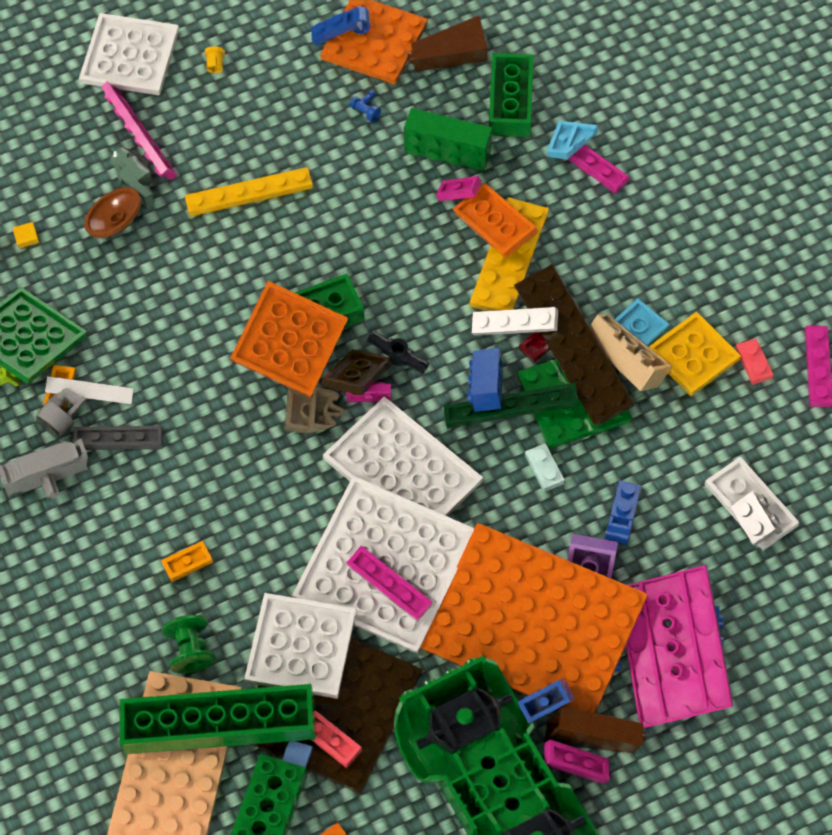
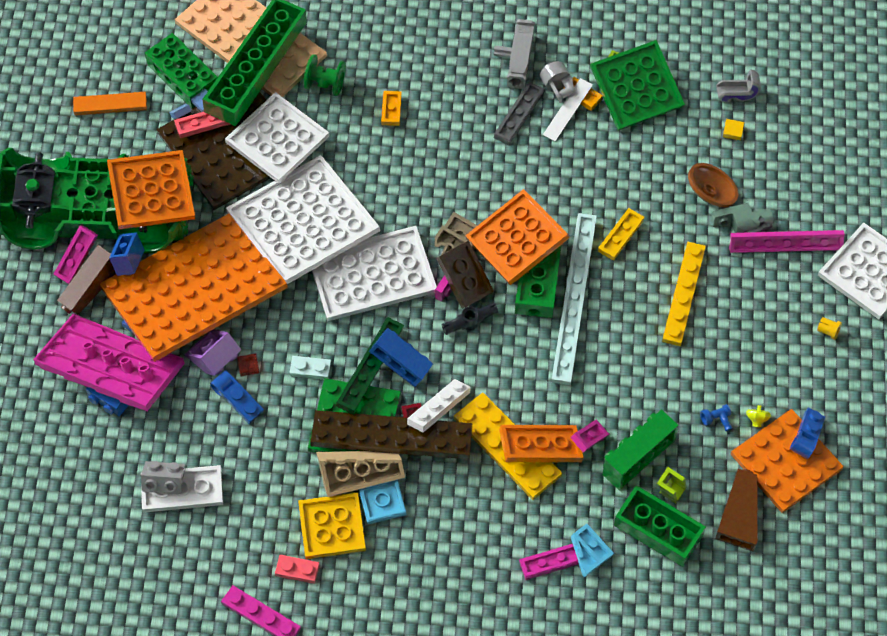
camera: 120 degrees right, 0 degrees up
dark pink plate [346,546,433,622] -> none
none -> orange plate [107,150,195,229]
none -> medium blue tile [169,104,192,119]
none -> clear red tile [237,353,260,377]
none -> light aqua plate [551,213,597,385]
none -> yellow plate [598,208,644,261]
none -> lime window [657,467,687,504]
none -> neon yellow piece [746,405,771,427]

